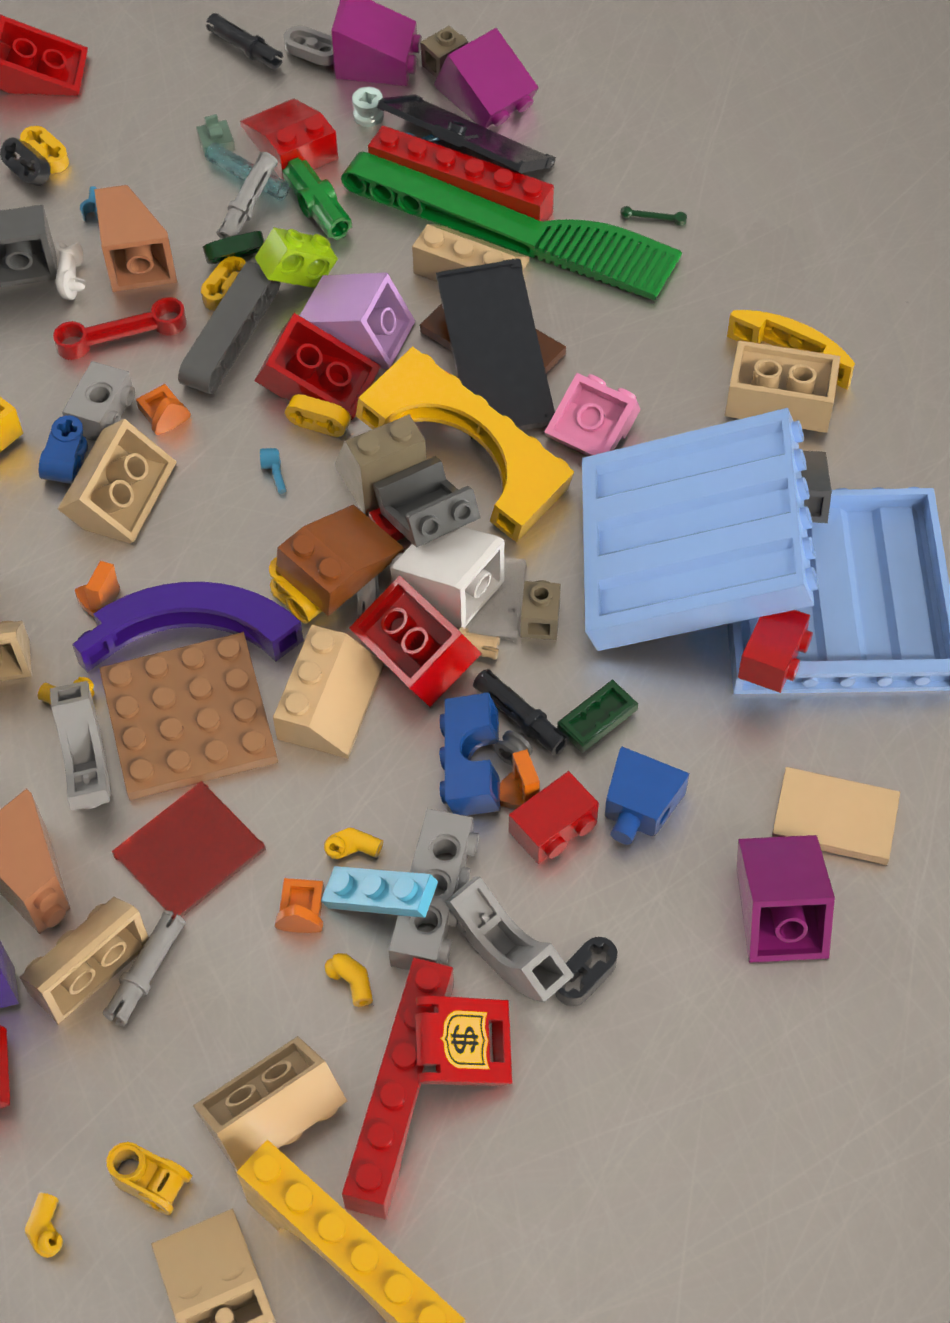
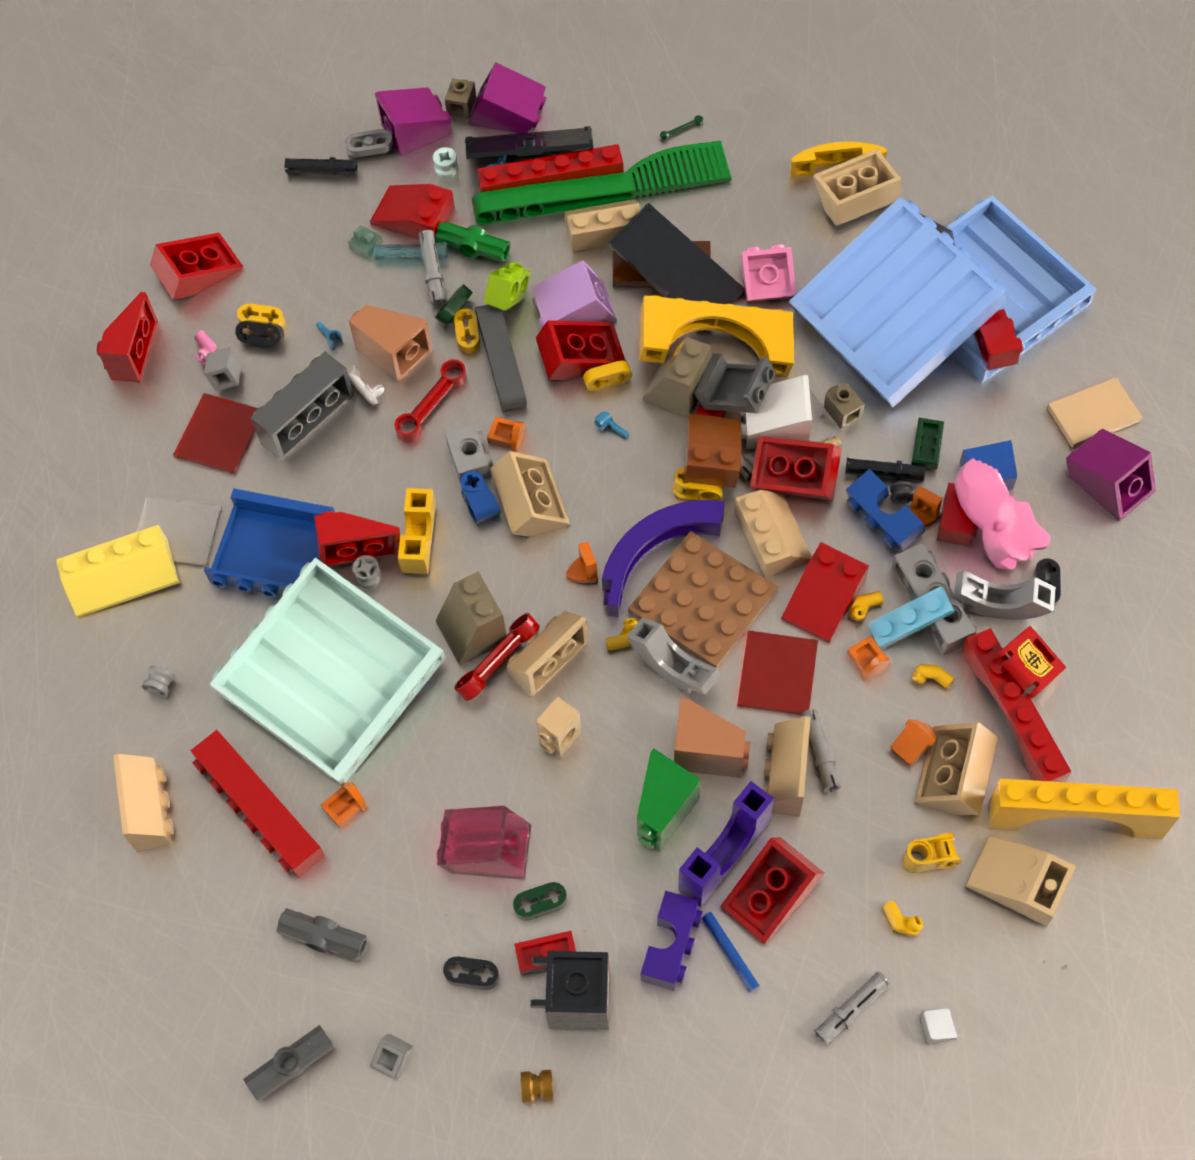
camera: 35 degrees left, 5 degrees up
none -> red slope [781,542,869,643]
none -> orange tile [890,719,936,765]
none -> bright pink animal [955,458,1050,570]

